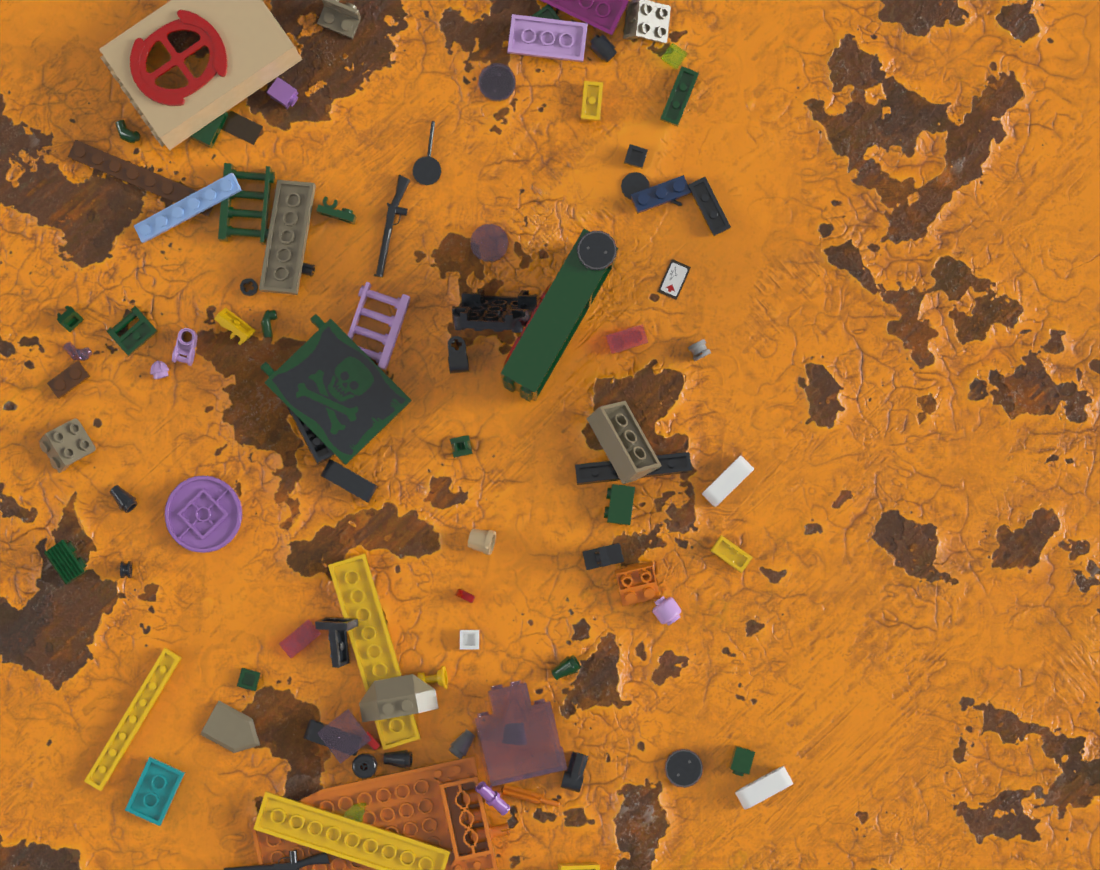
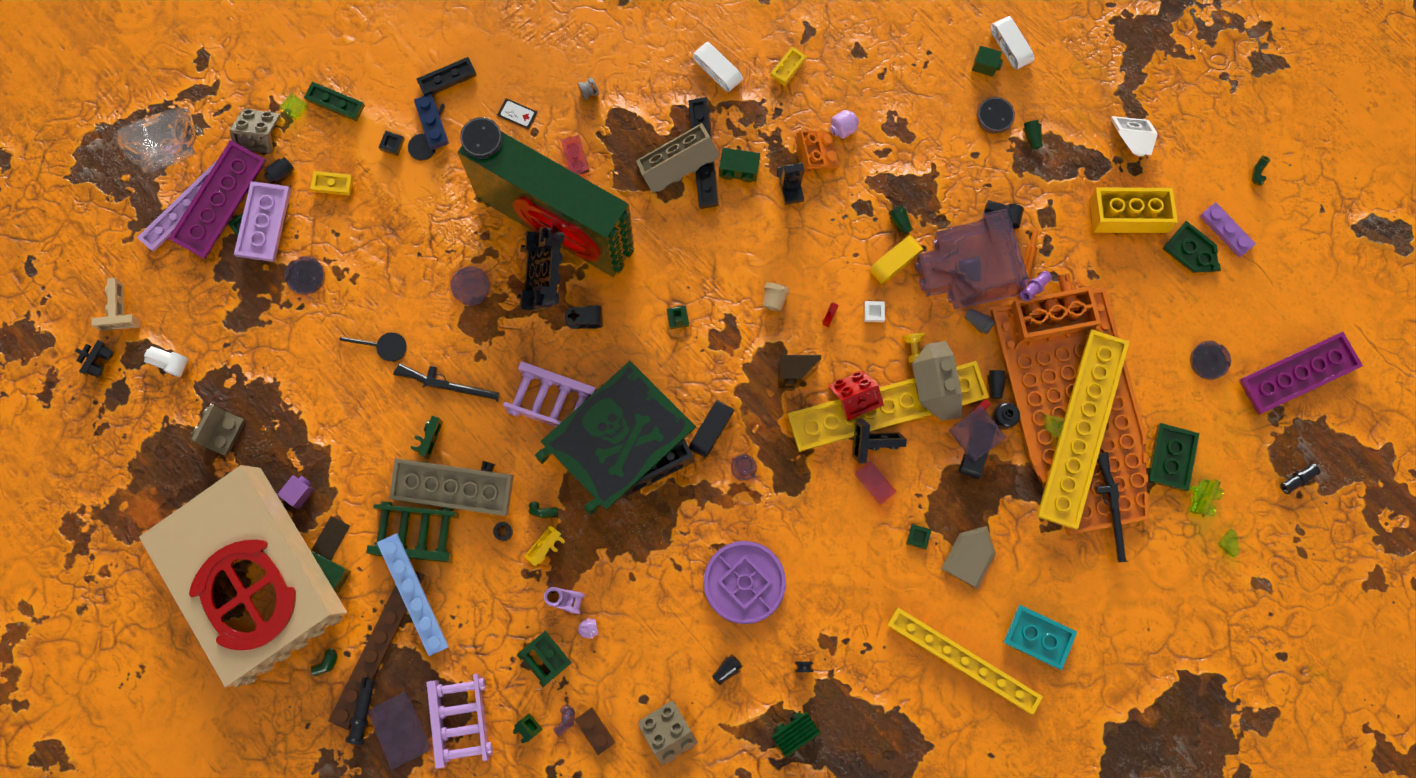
camera: 90 degrees left, 10 degrees down
none -> black pin [345,677,376,745]
none -> clear purple plate [368,692,432,770]
none -> lavender fence [427,674,493,769]
none -> piece [731,454,757,481]
none -> dark brown slope [778,355,821,391]
none -> red bracket [828,371,884,420]
none -> yellow beam [869,235,924,284]
none -> dark green cone [1023,120,1043,150]

